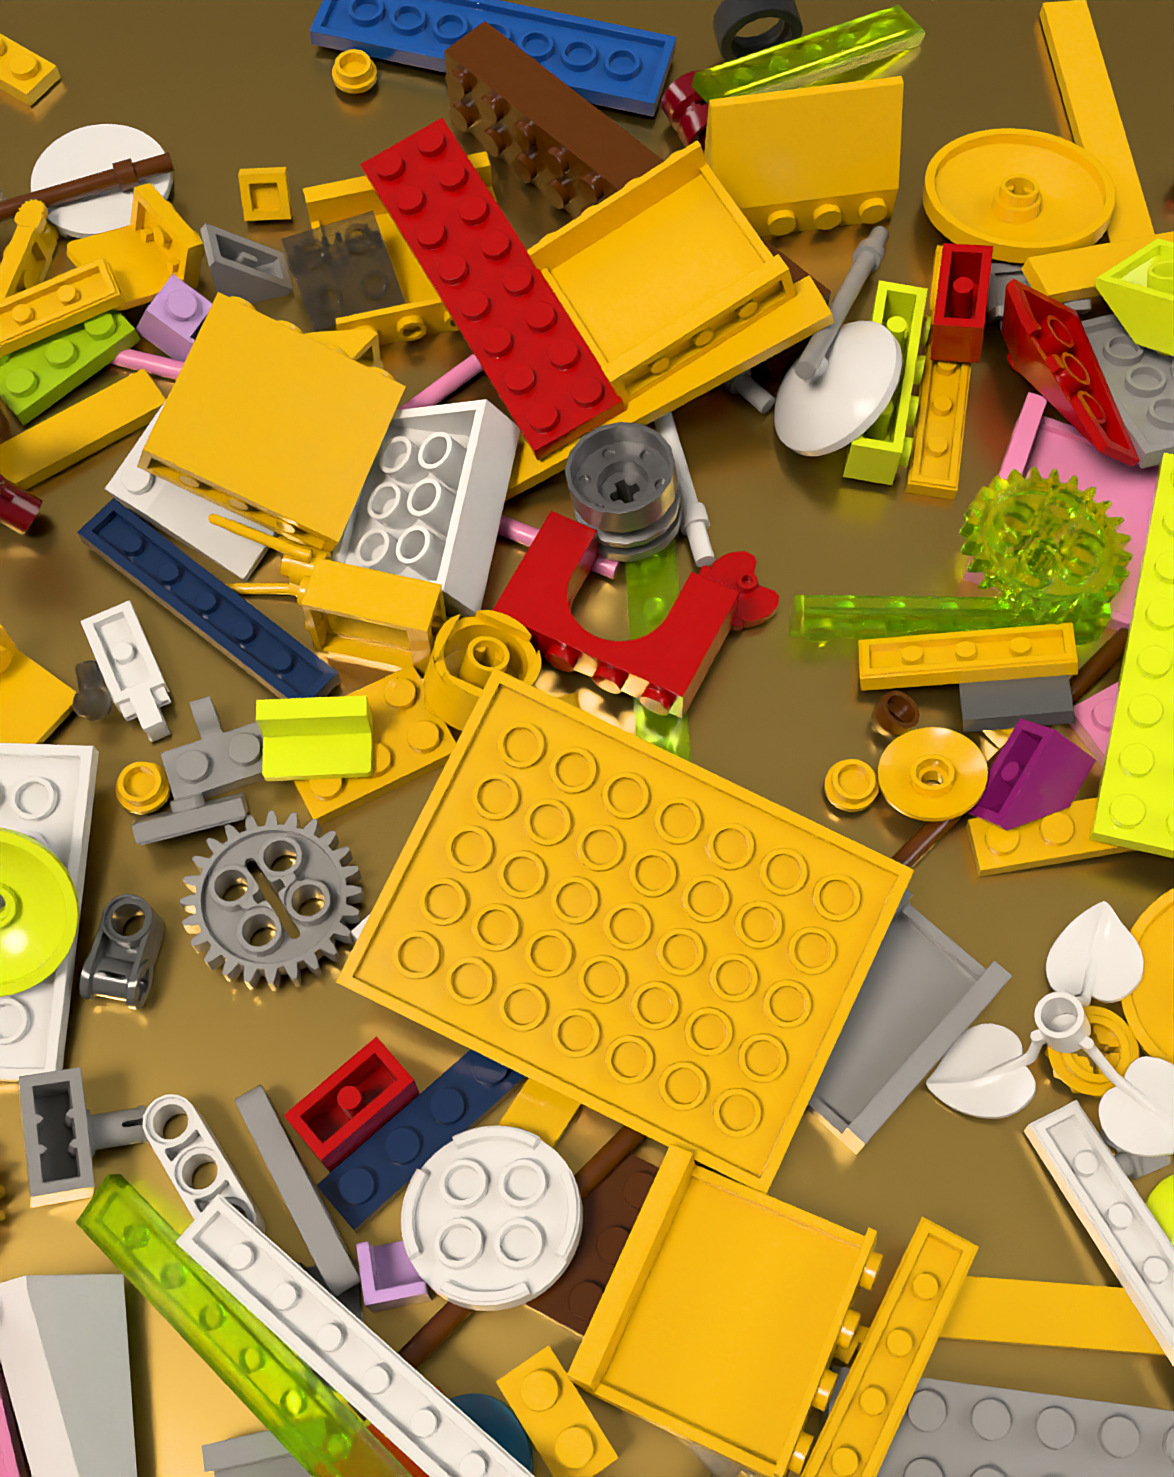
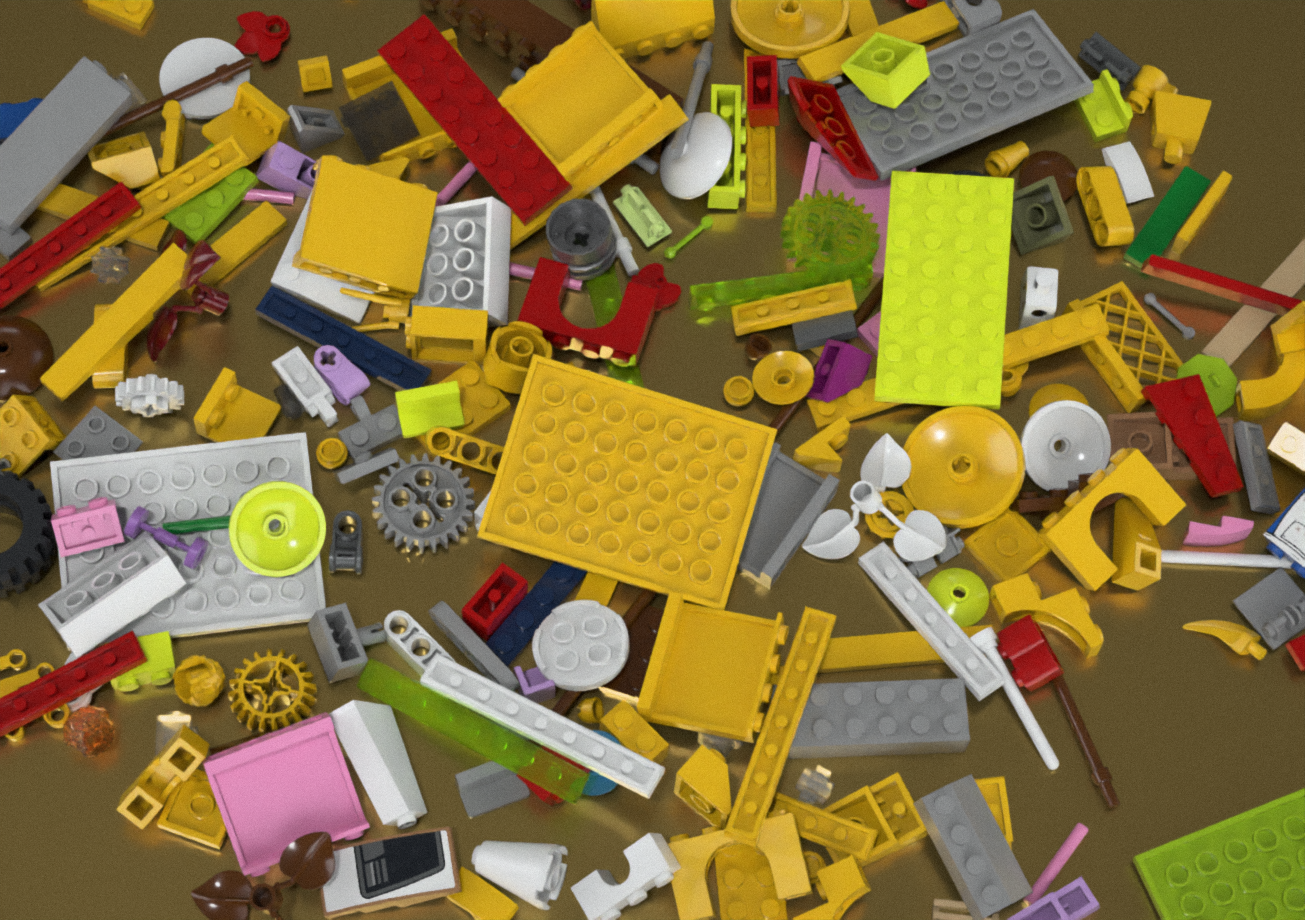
camera: 15 degrees left, 0 degrees up
none -> red plate [234,11,290,62]
none -> lavender piece [314,345,370,406]
none -> yellow beam [425,425,504,475]
none -> yellow hinge [577,697,604,724]
none -> yellowish green hinge [613,184,672,248]
none -> lime hinge [664,216,713,259]
none -> yellow slope [793,416,851,473]

